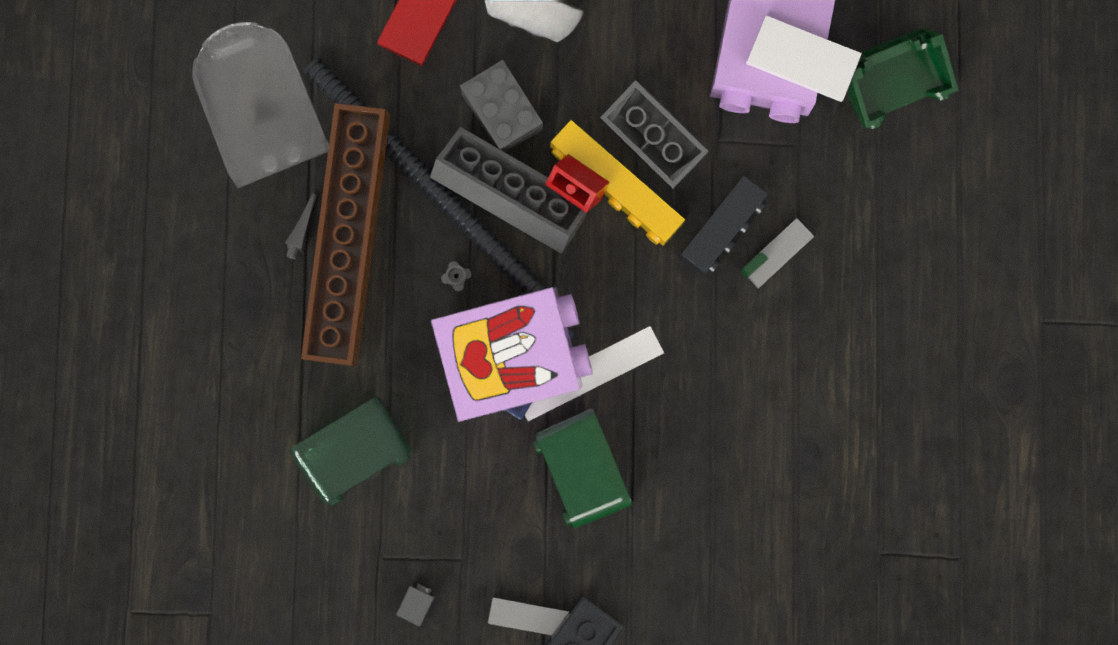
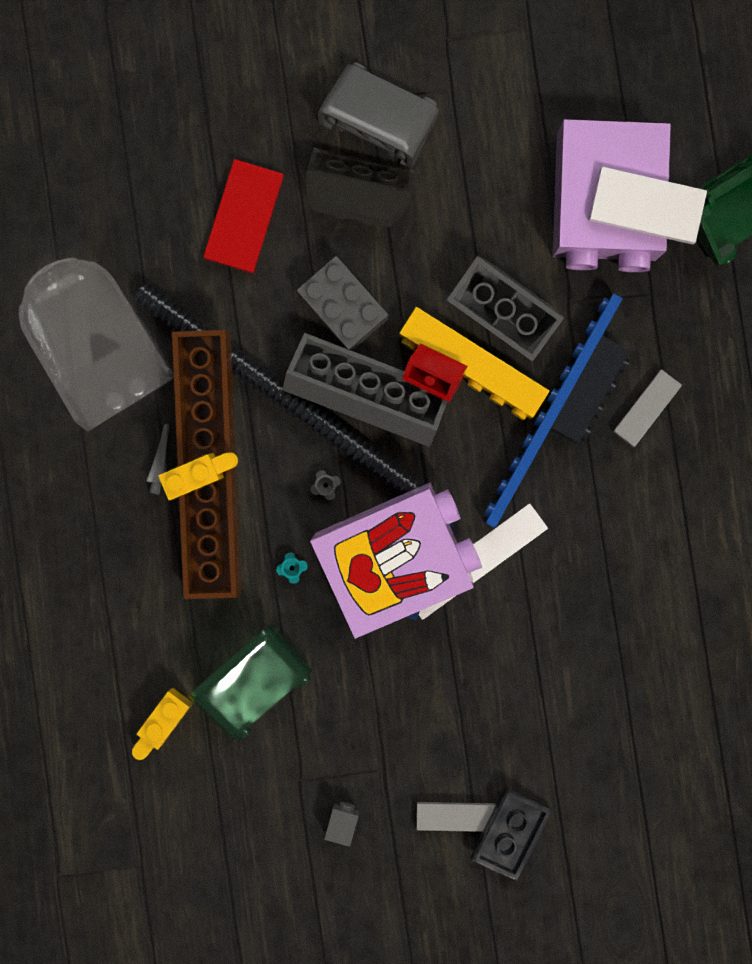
camera: 10 degrees left, 5 degrees up
dark green windscreen [532,409,632,529] -> none
dark green tile [741,252,768,279] -> none
none -> yellow brick [132,688,193,760]
none -> yellow brick [158,452,238,500]
none -> teal plate [276,553,307,584]
none -> blue plate [483,293,623,528]

